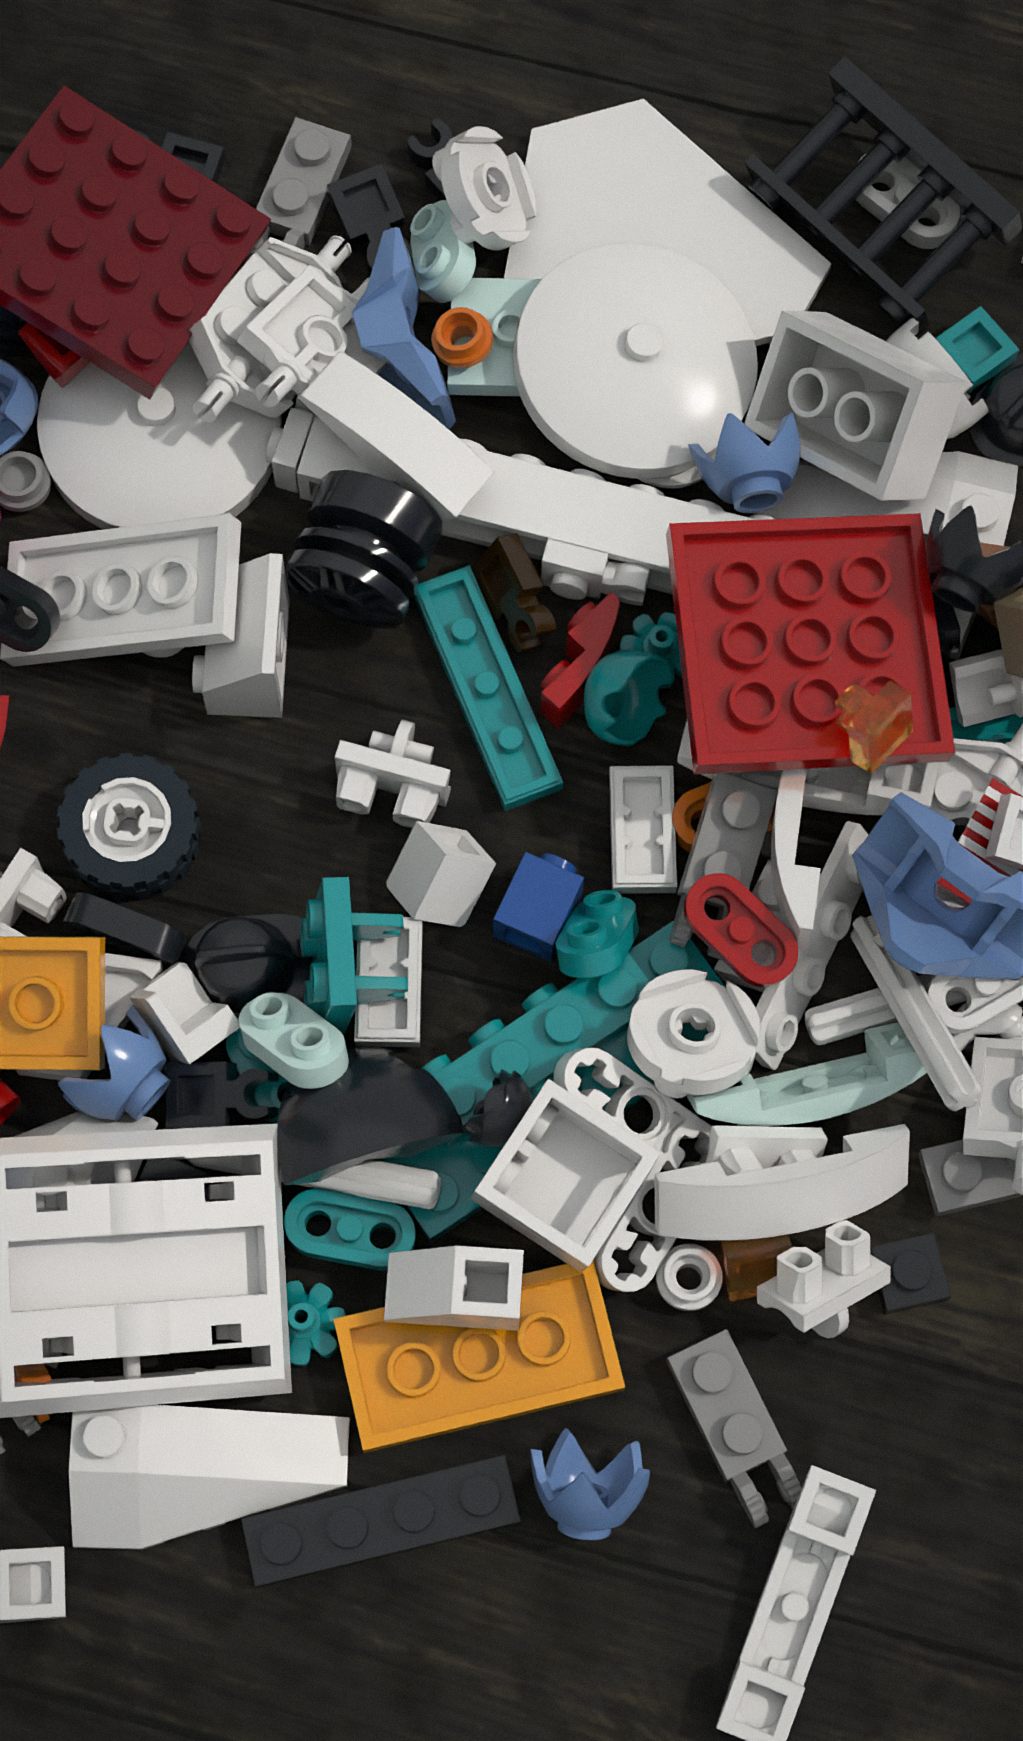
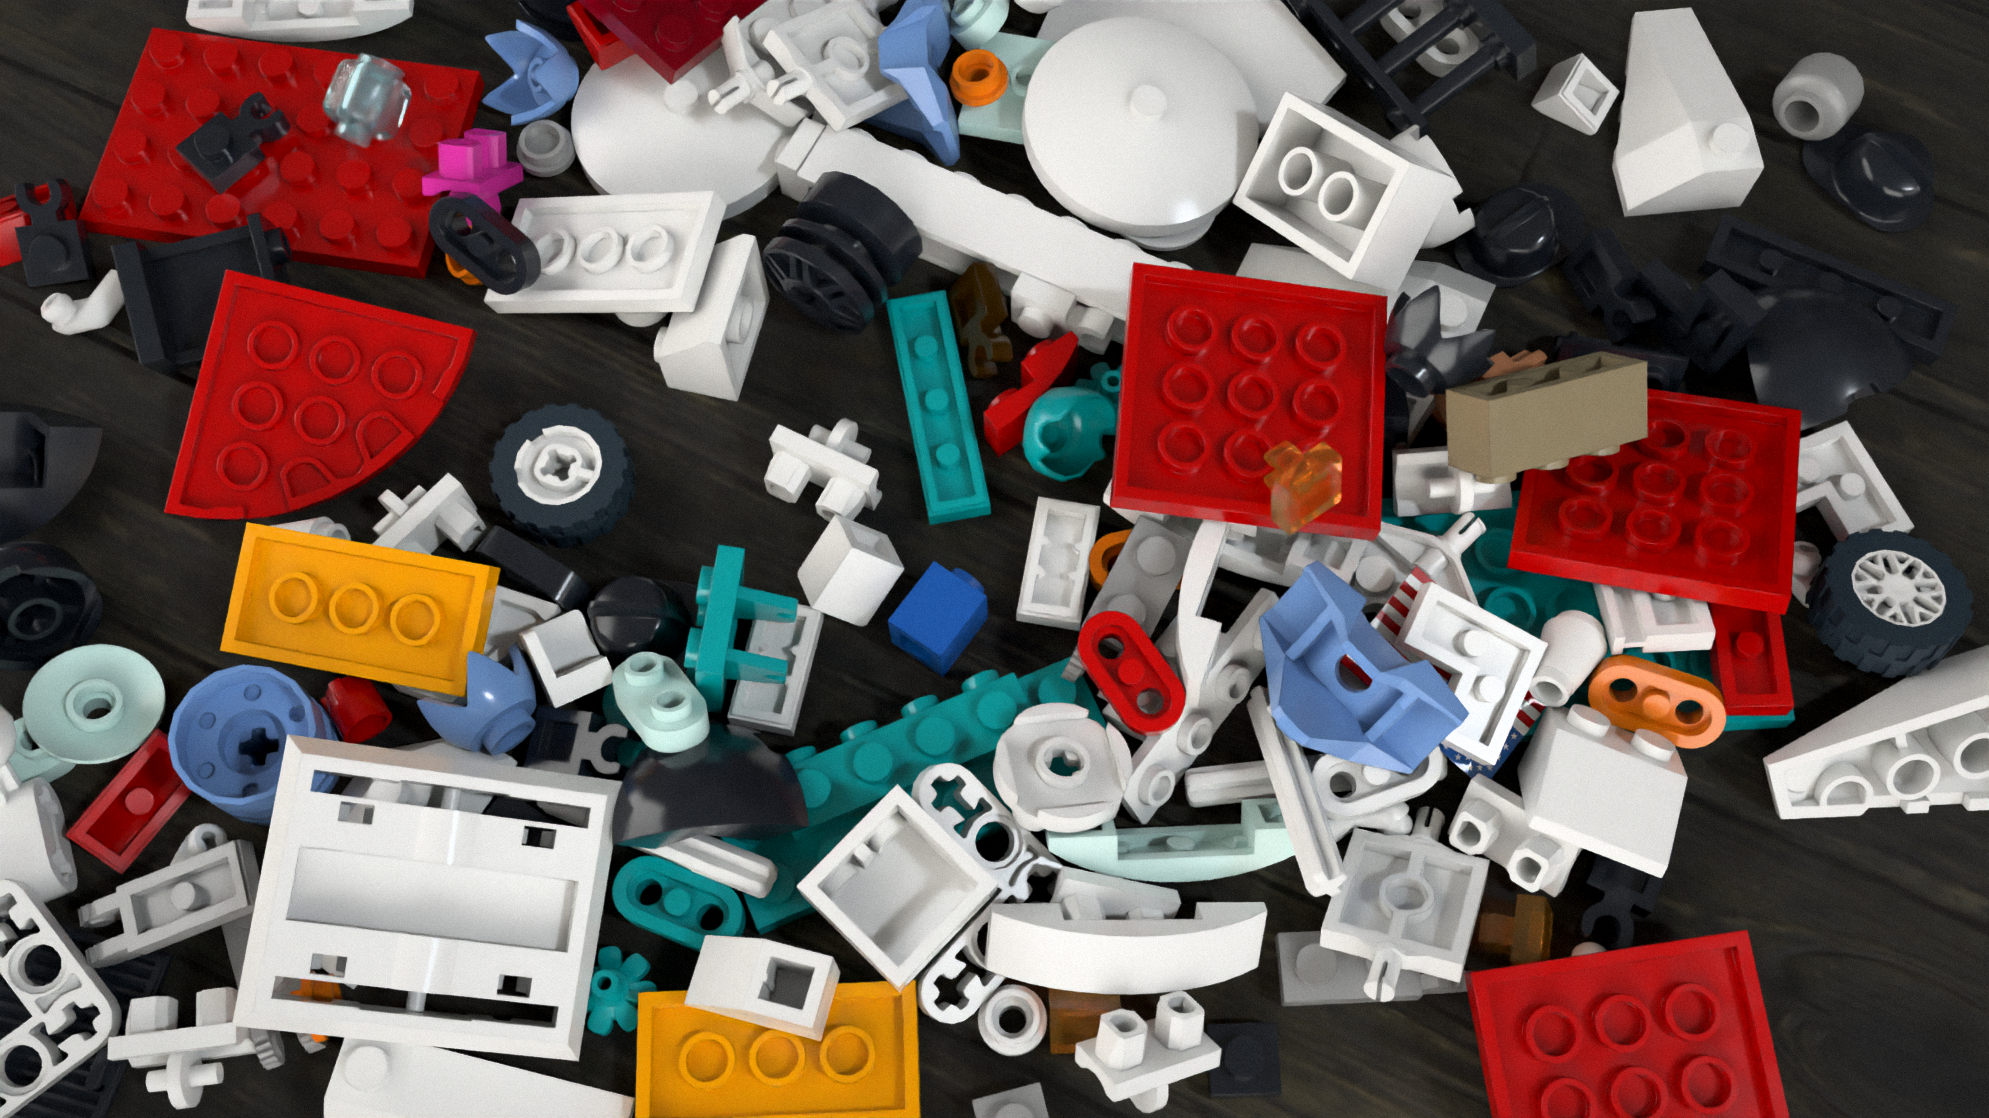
camera: 15 degrees right, 5 degrees down
white slope [298,351,495,523] -> none
black plate [462,1069,533,1147] -> none
teal plate [556,890,639,978] -> none
medium blue piece [688,412,800,513] -> none
teal plate [935,306,1020,393] -> none

